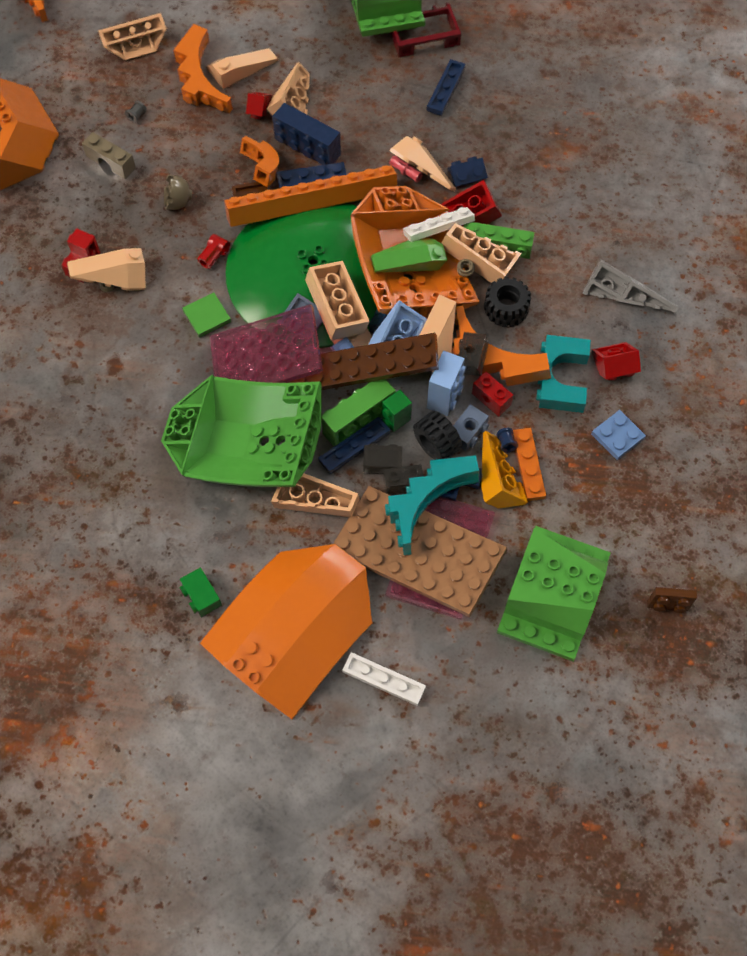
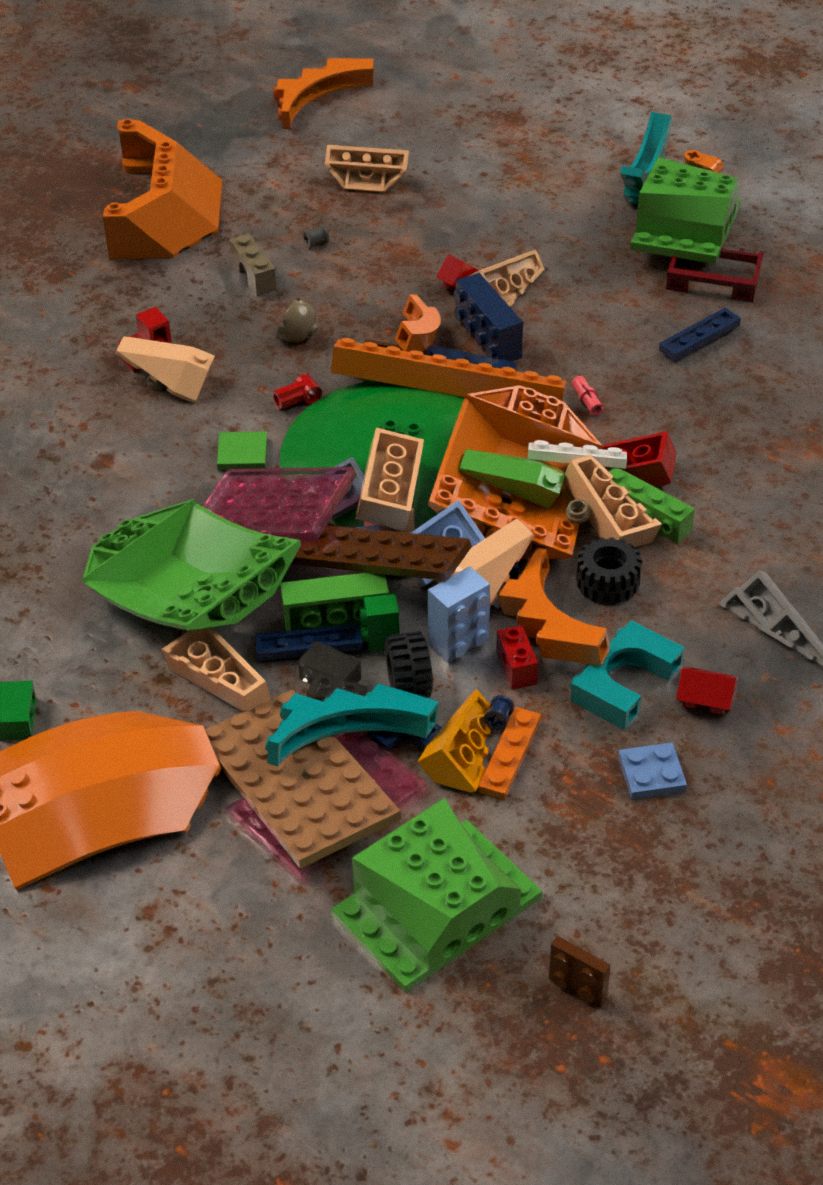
camera: 30 degrees right, 20 degrees down
orange arch [174,24,232,113] -> none
light nougat wedge [206,48,278,89] -> none
white plate [342,652,426,706] -> none
light nougat wedge [390,136,456,192] -> none
dark blue bracket [447,156,488,187] -> none
sand blue brick [453,404,489,451] -> none
clear smoke brick [457,332,489,376] -> none

